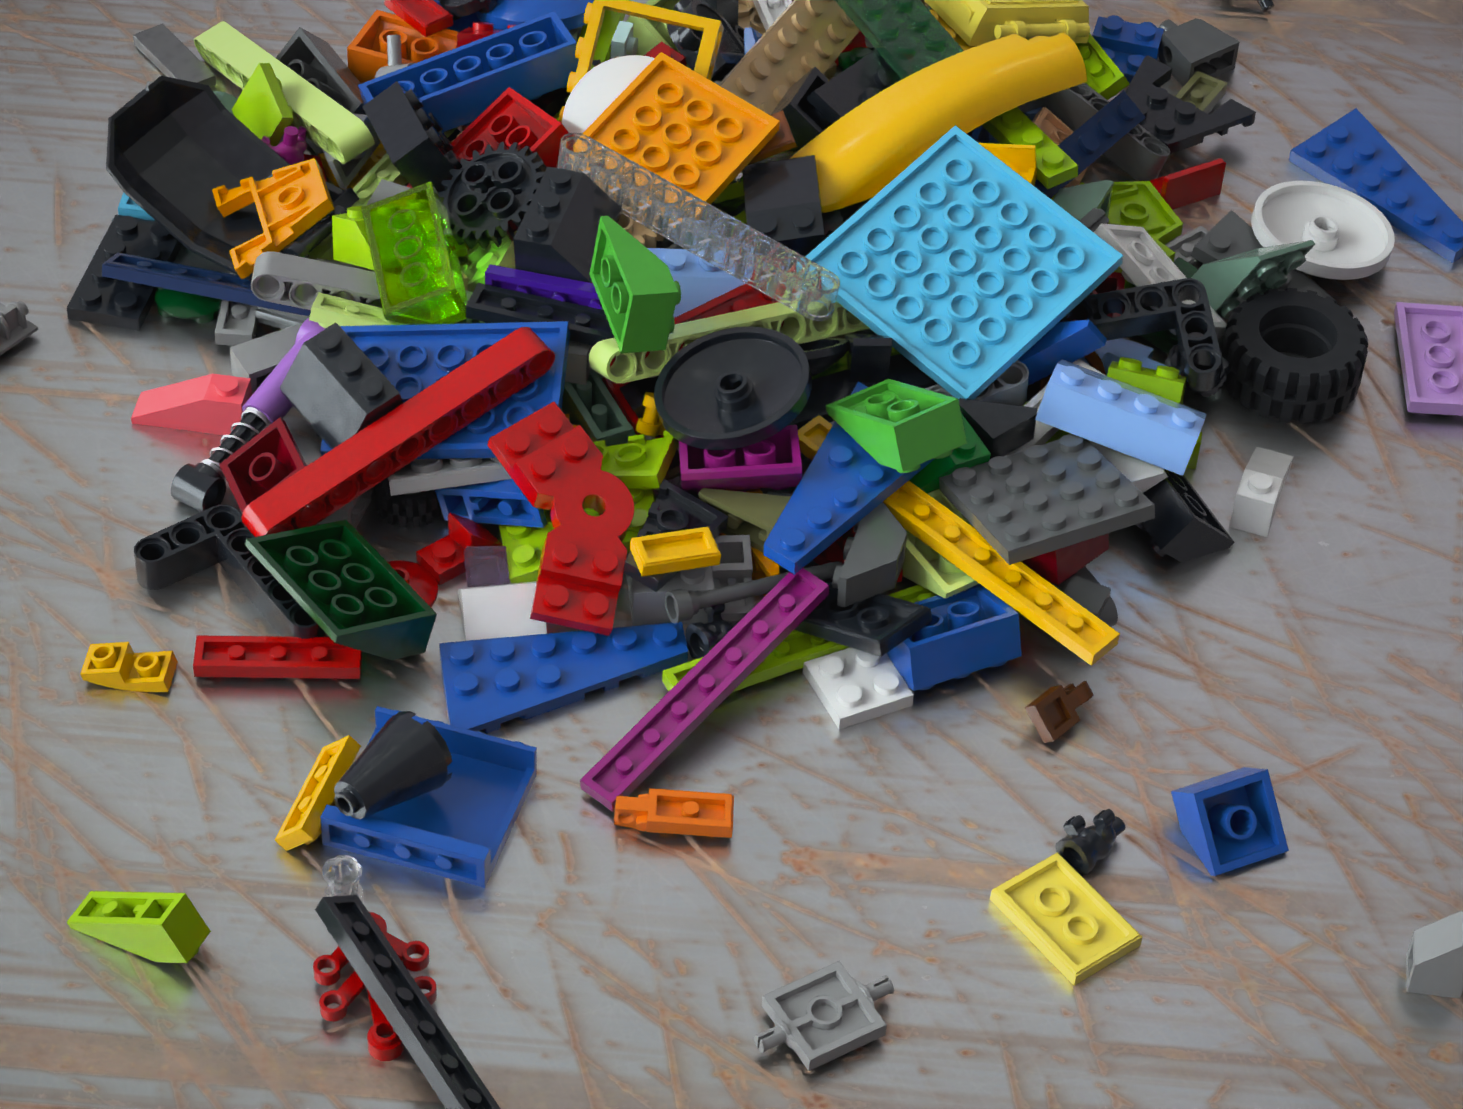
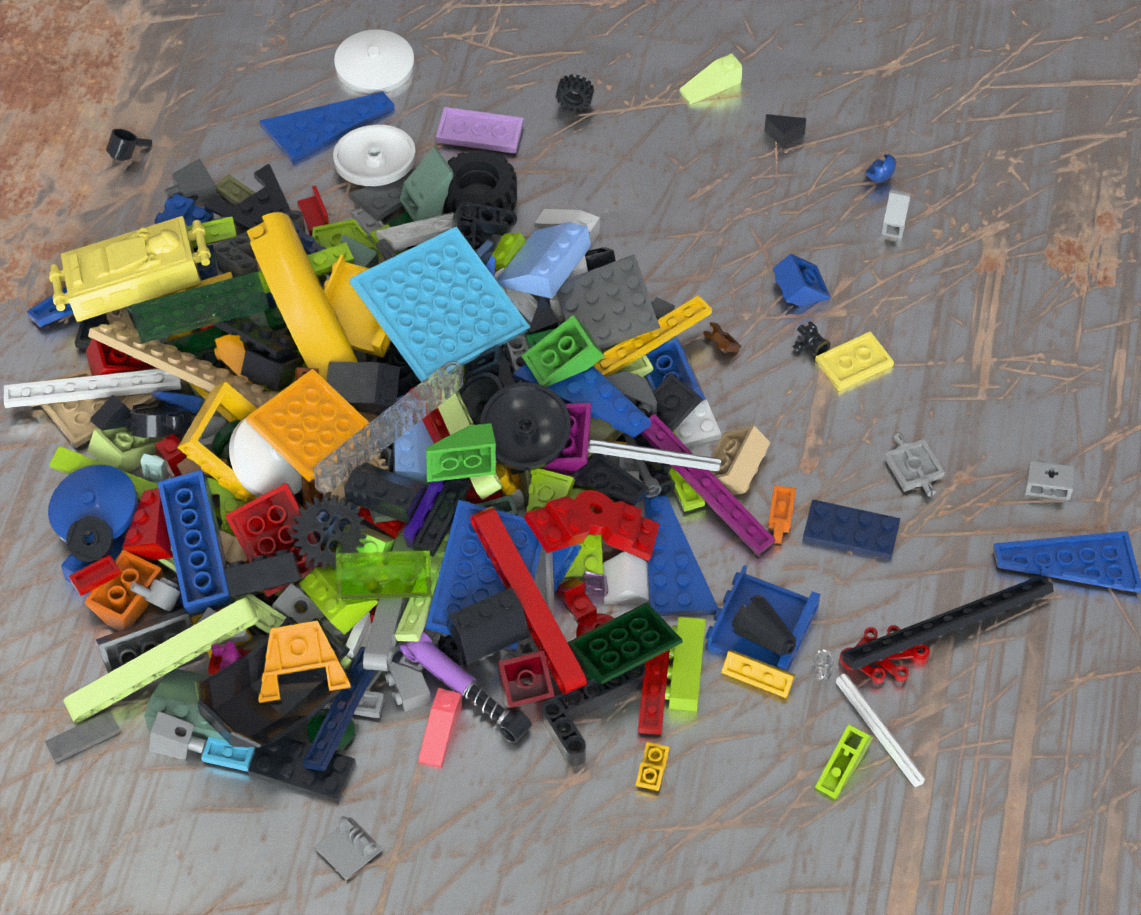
camera: 80 degrees left, 10 degrees up
lime tile [231,63,294,146] -> none
yellow tile [630,526,721,577] -> none
none -> axle [588,439,721,471]
none -> lime brick [665,617,706,712]
none -> tan slope [709,425,770,495]
none -> dark blue plate [802,499,901,560]
none -> white axle [836,673,925,787]

